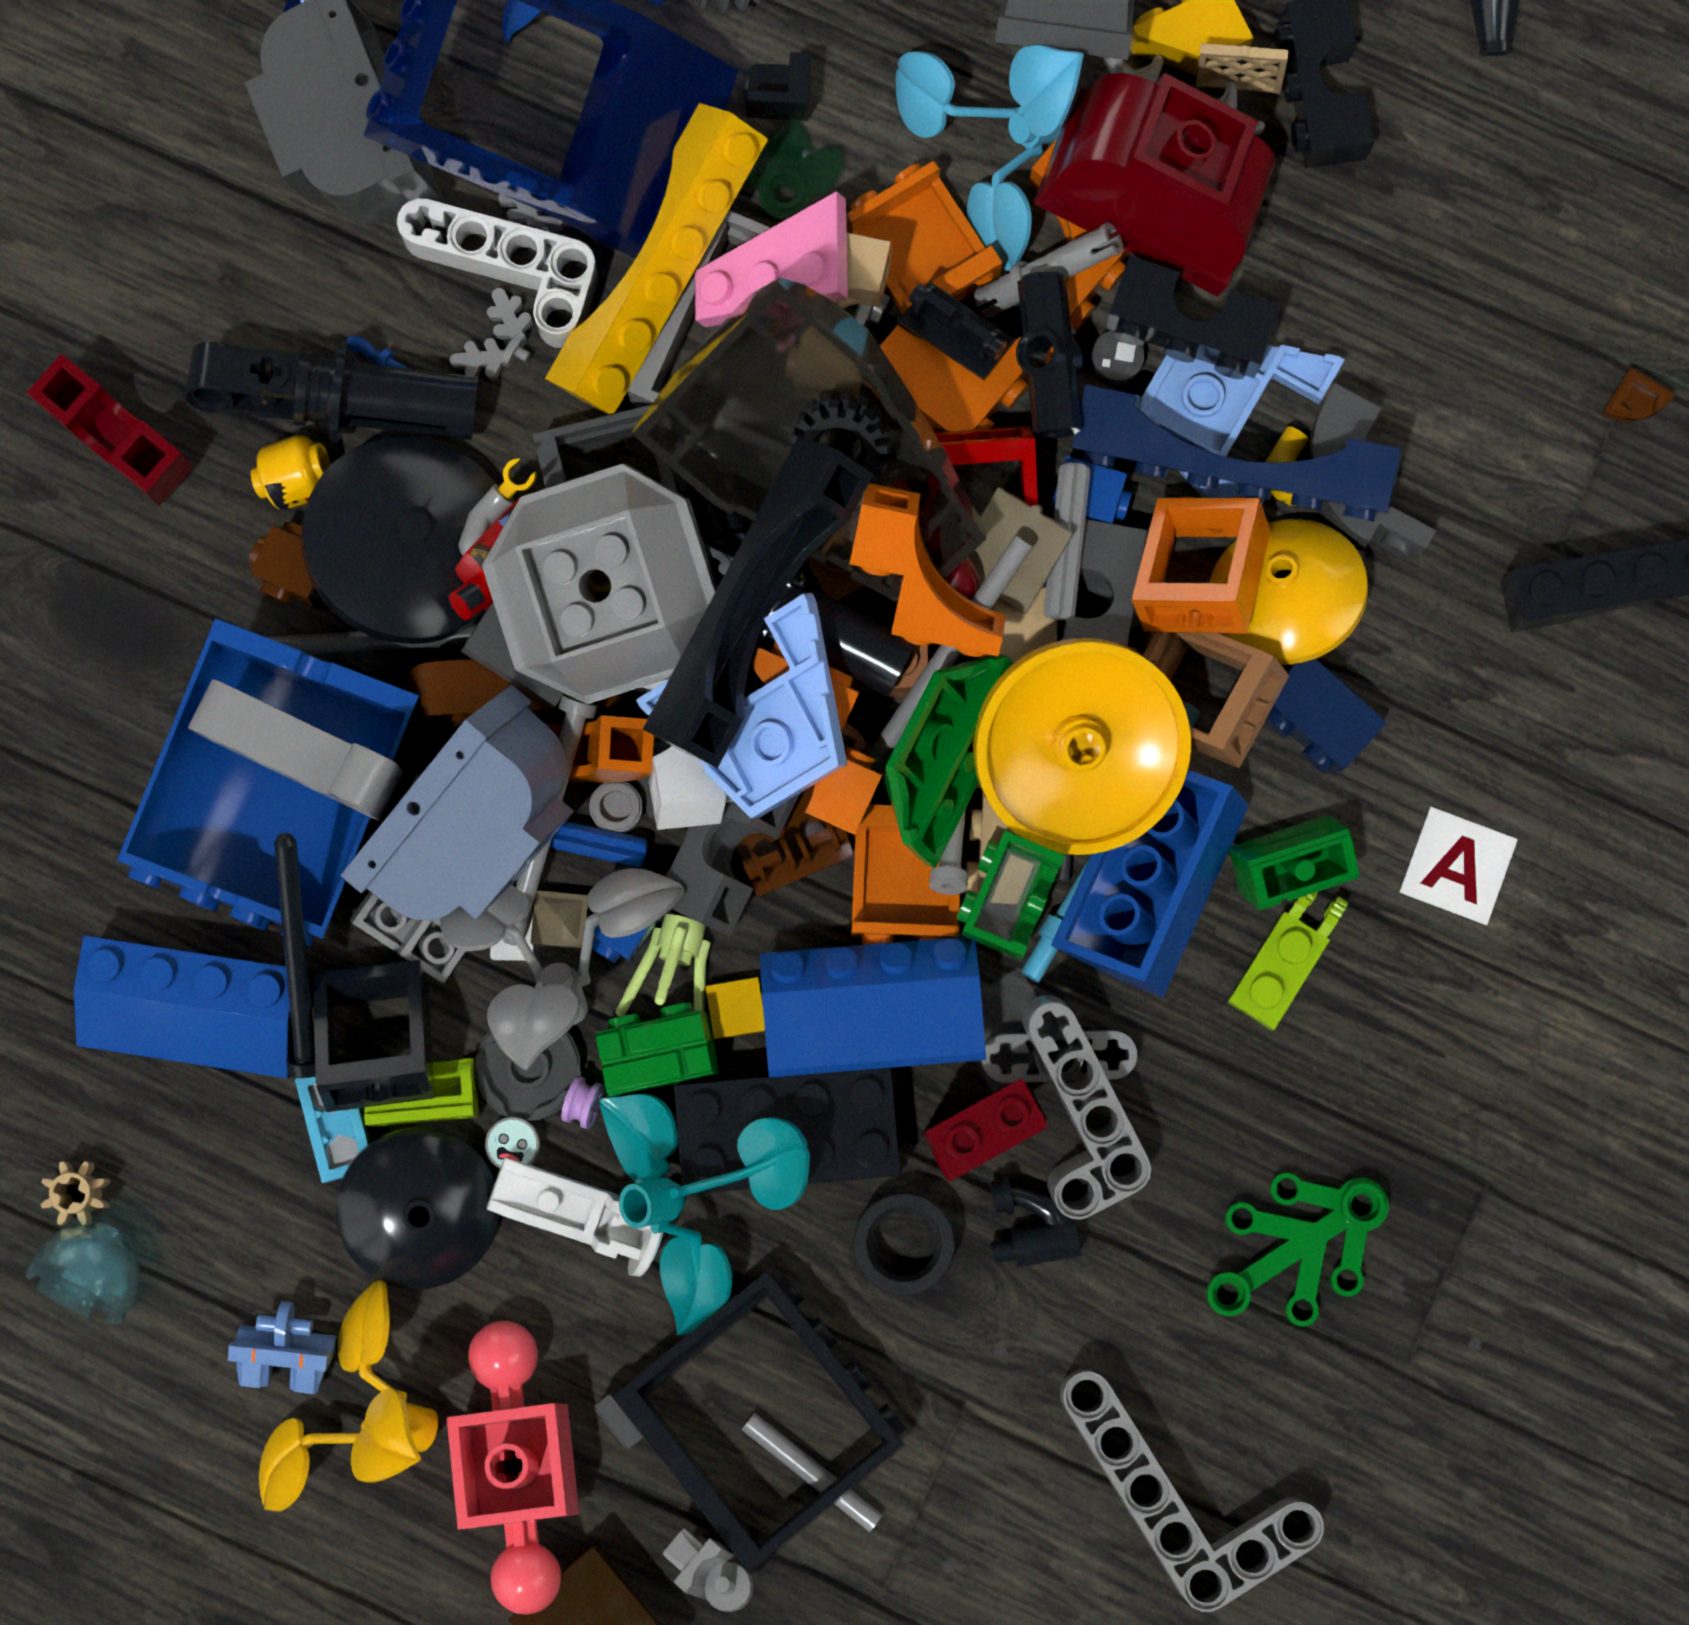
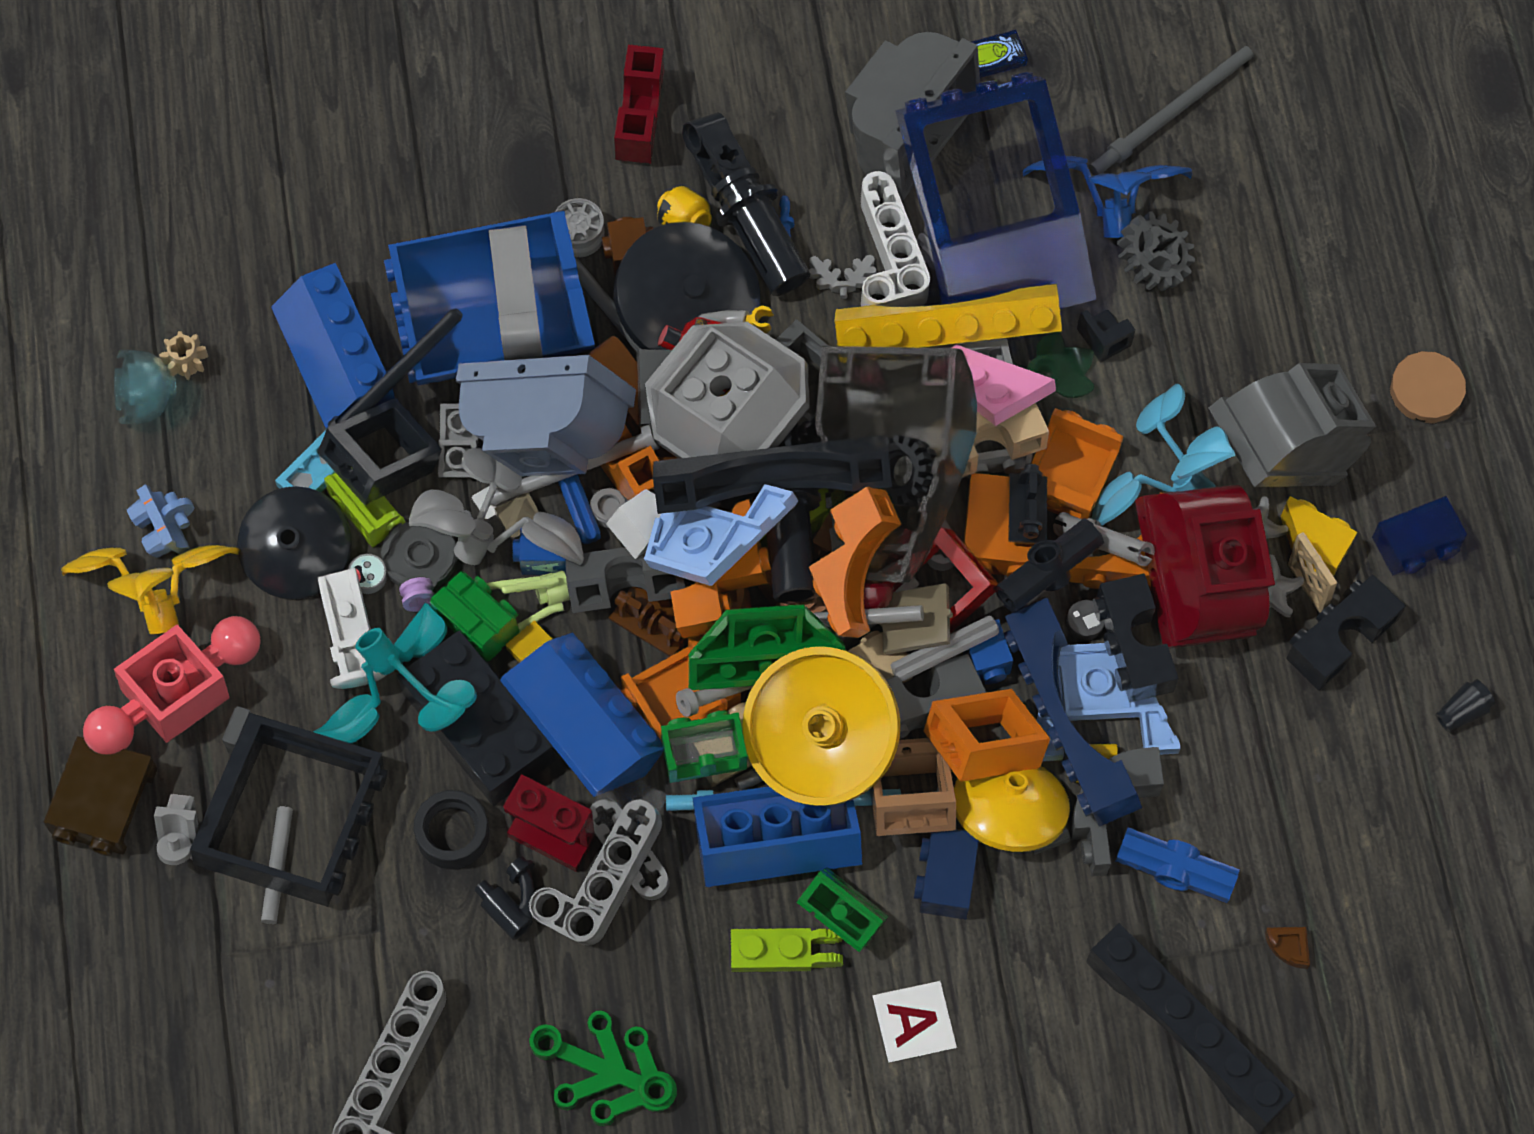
camera: 55 degrees right, 15 degrees down
none -> light grey wheel [555,198,605,257]
none -> blue piece [1116,827,1240,903]

